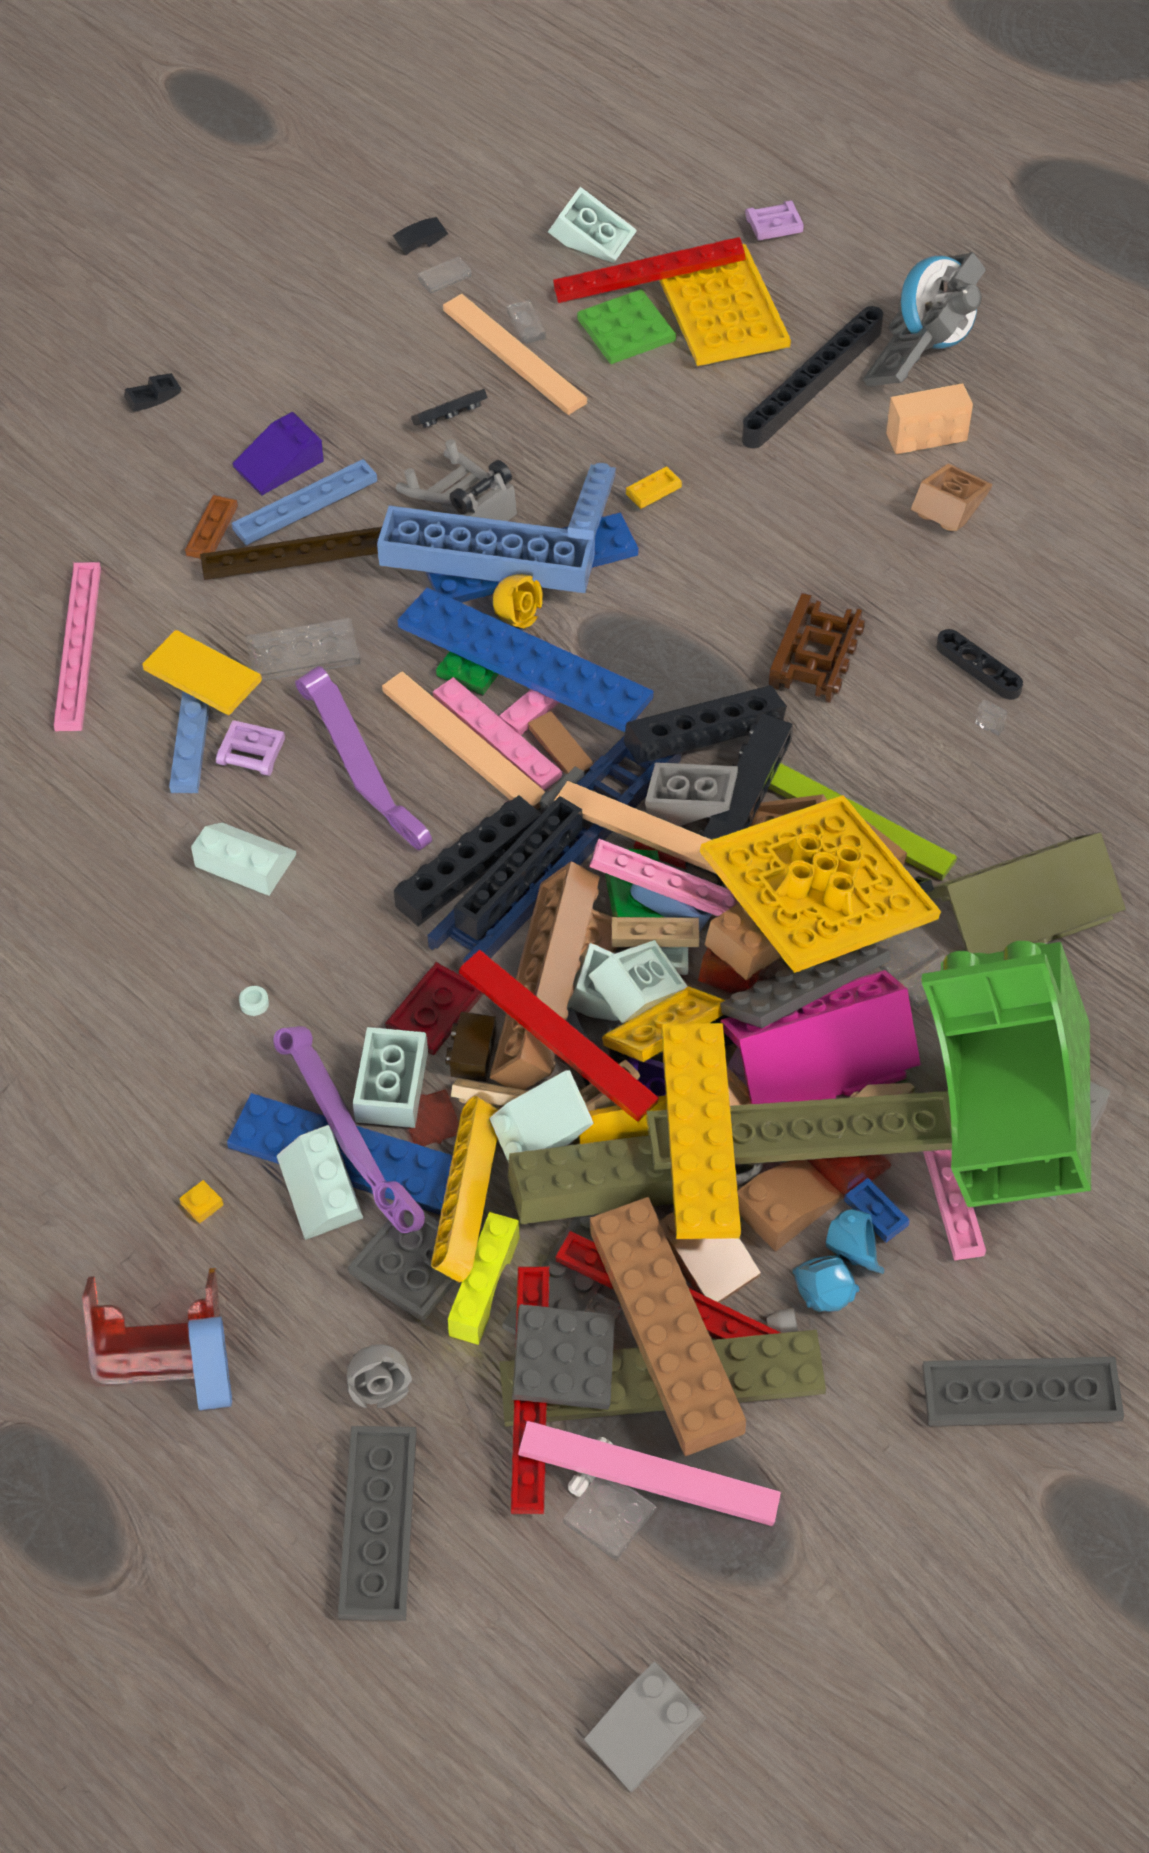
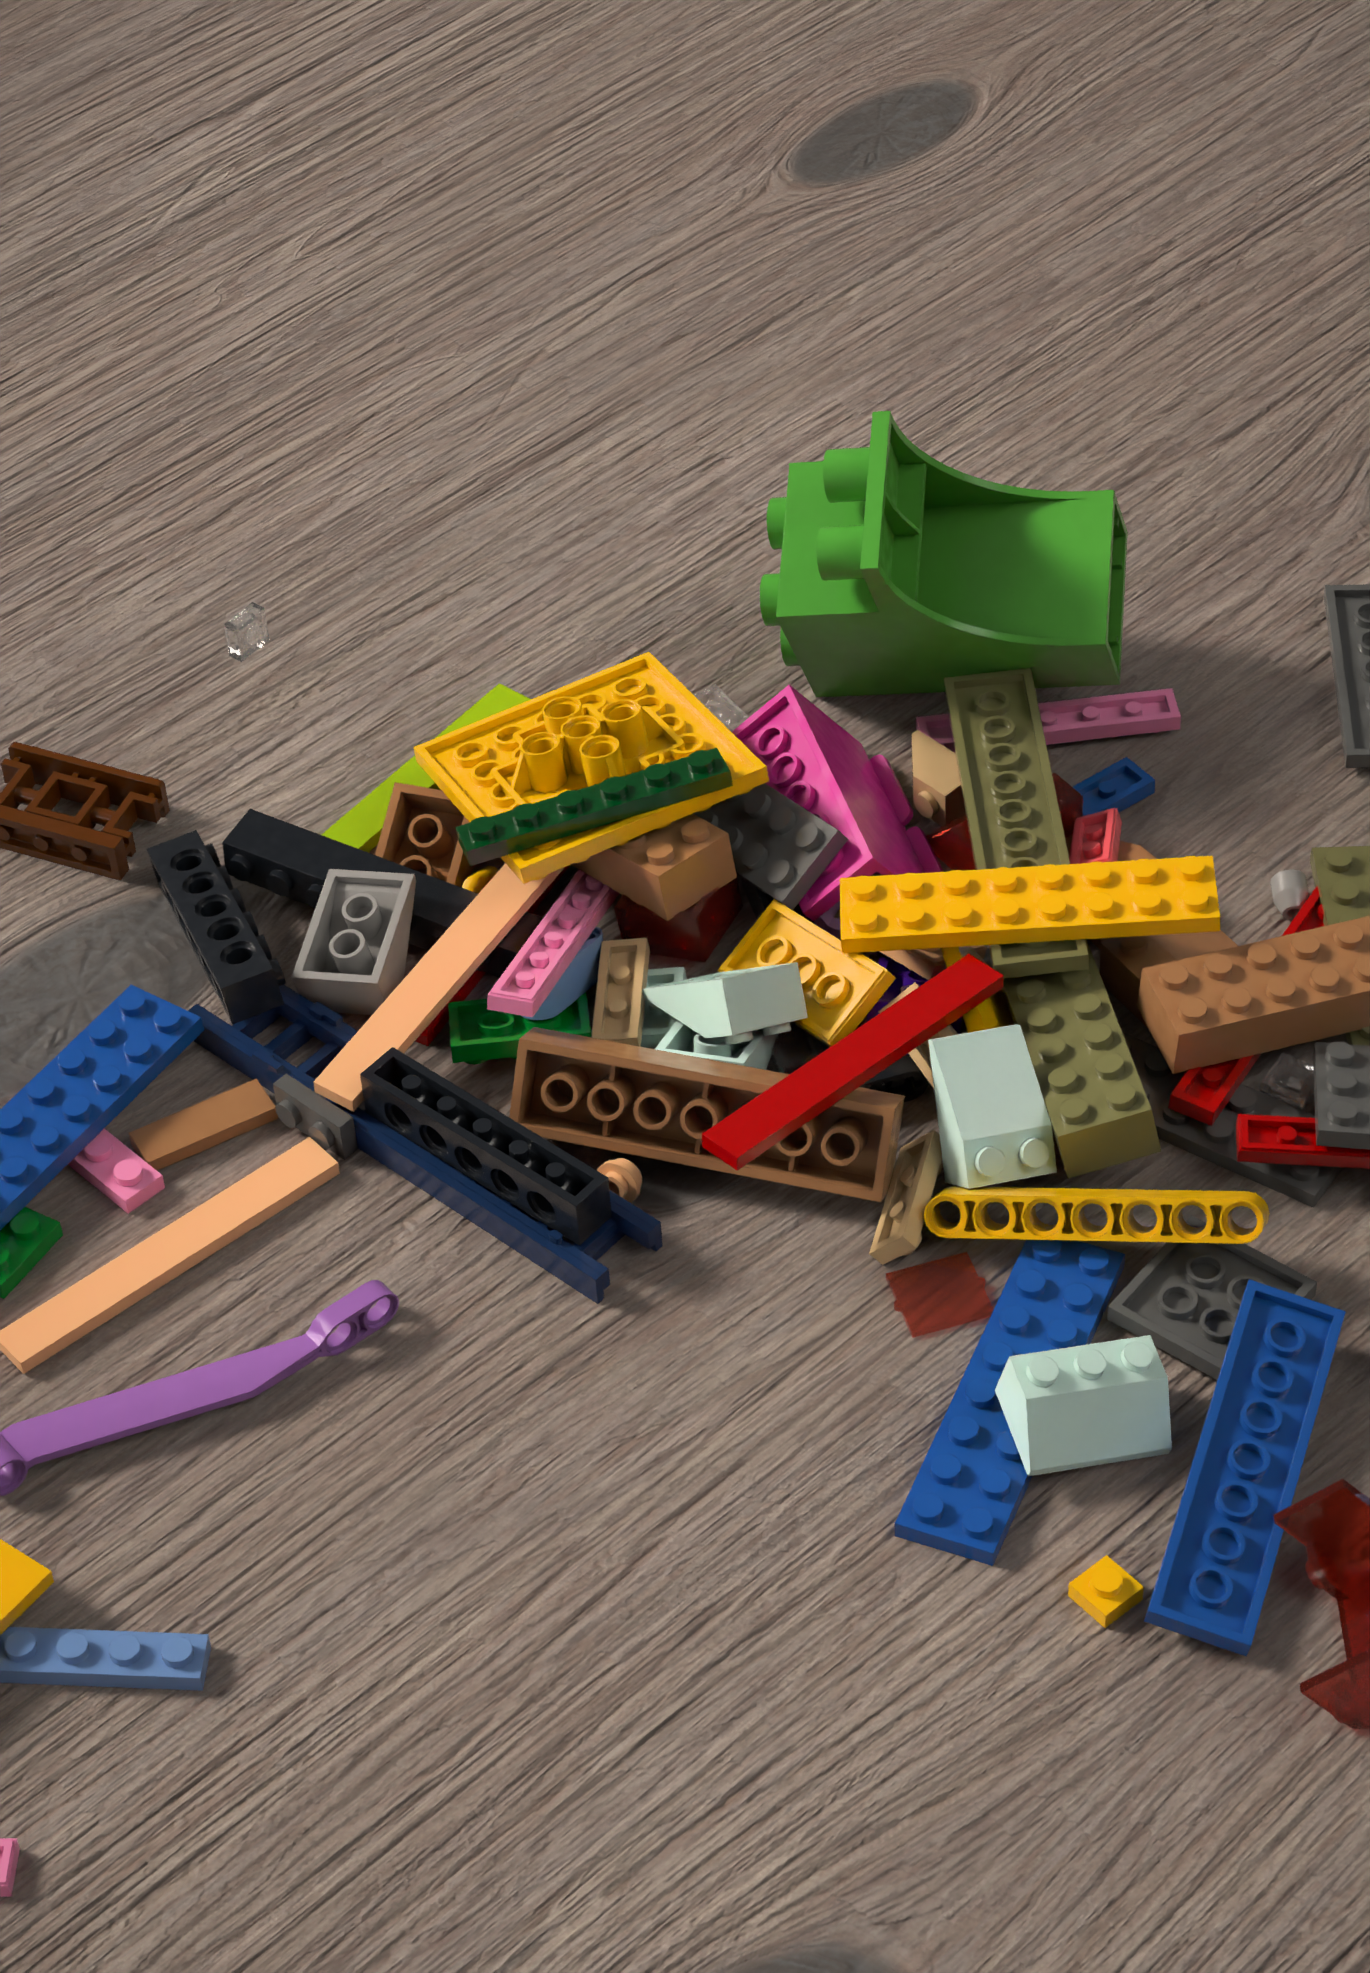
camera: 85 degrees left, 10 degrees down
light aqua slope [191,823,296,896] -> none
lavender plate [216,720,285,776] -> none
light aqua tile [239,986,269,1016] -> none
medium lavender piece [273,1026,425,1233] -> none
light aqua brick [353,1027,428,1128] -> none
dark red tile [385,962,484,1056] -> none
black brick [394,795,542,926] -> none
bright pink plate [433,677,562,790] -> none
dark brown brick [445,1012,497,1082] -> none
neon yellow arch [447,1212,520,1345] -> none
dark azure helmet [793,1255,859,1312] -> none
dark azure helmet [826,1209,885,1274] -> none
olive piece [929,832,1126,954] -> none
black beam [936,629,1023,700] -> none
none -> dark green plate [455,748,733,866]
none -> light nougat plate [597,1158,642,1203]
none -> coral tile [1069,808,1122,864]
none -> blue plate [1144,1279,1346,1657]

